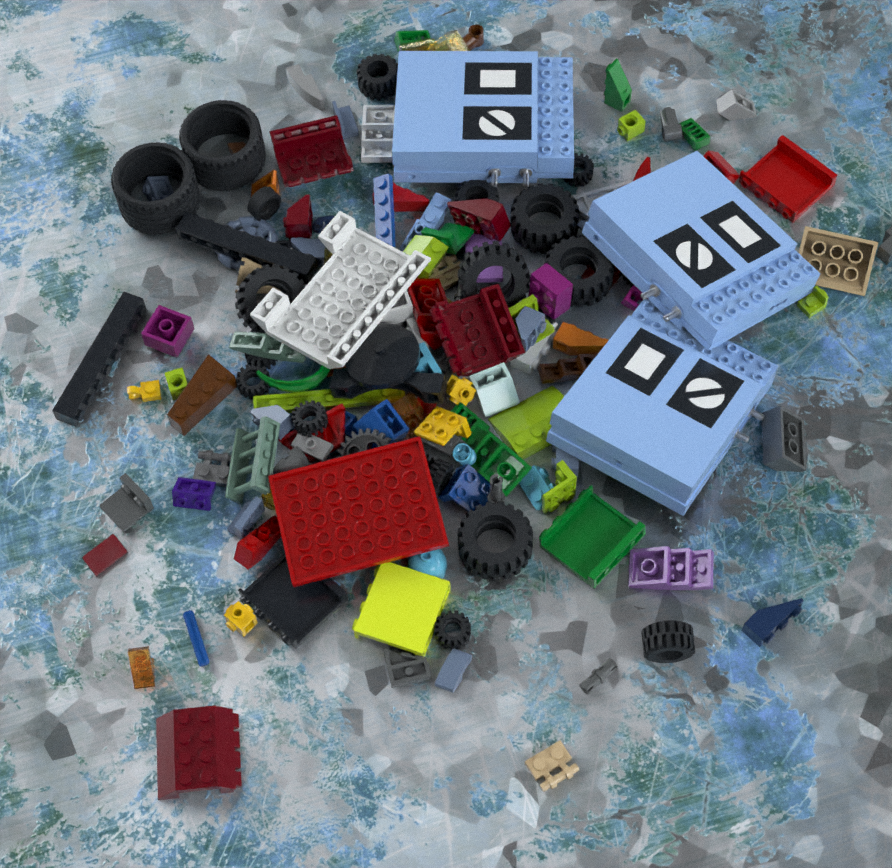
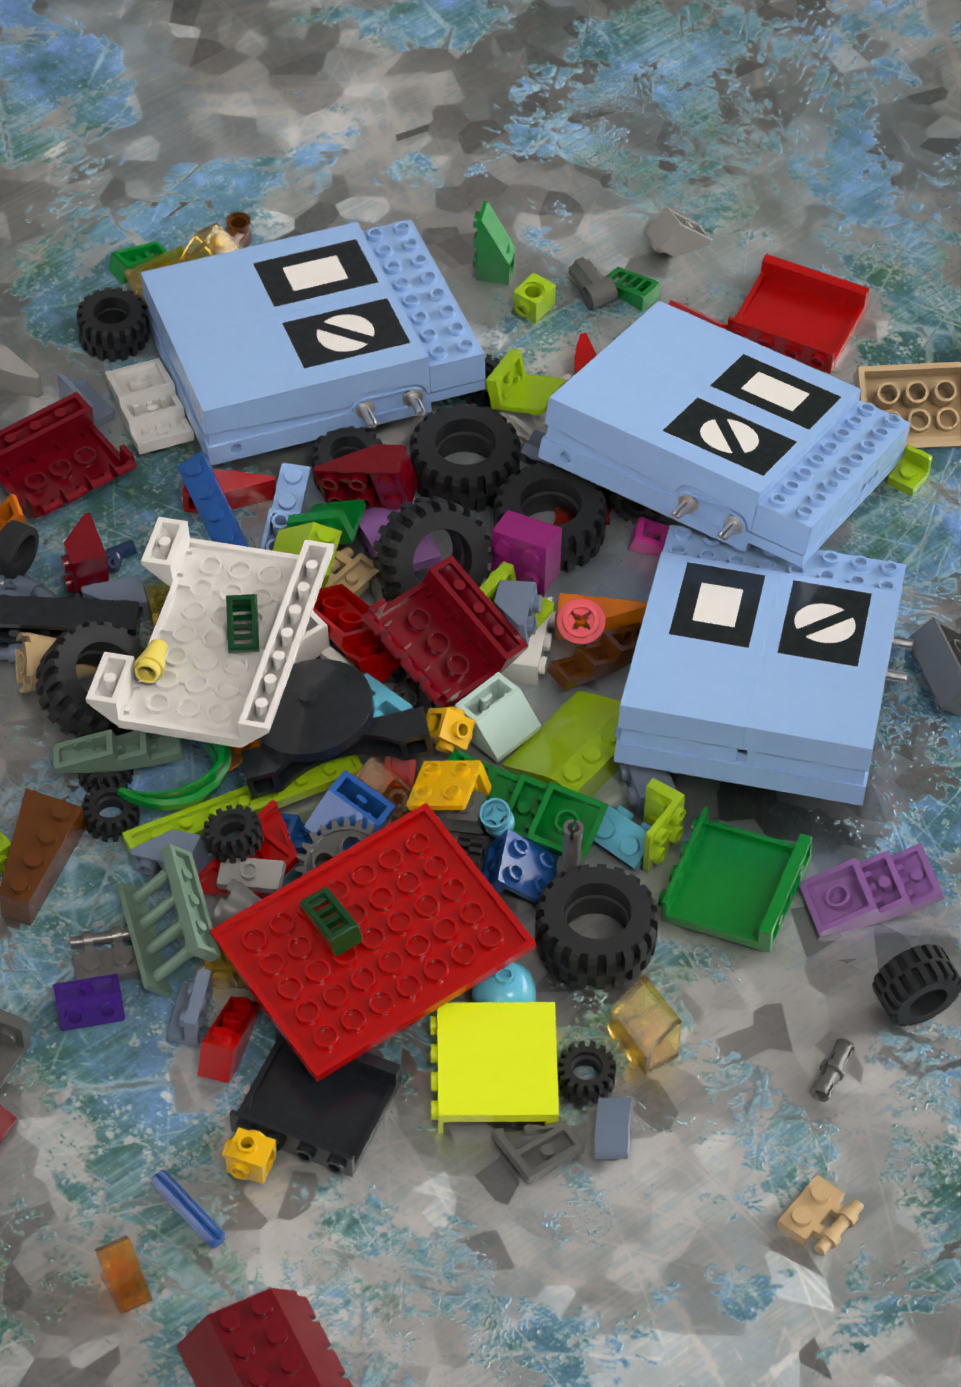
camera: 25 degrees left, 10 degrees down
none -> light yellow cone [134,639,168,683]
none -> dark green slope [226,594,260,654]
none -> dark green slope [299,886,363,956]
none -> lime bracket [486,349,565,415]
none -> coral gear [557,599,605,646]
none -> clear yellow slope [608,974,682,1075]

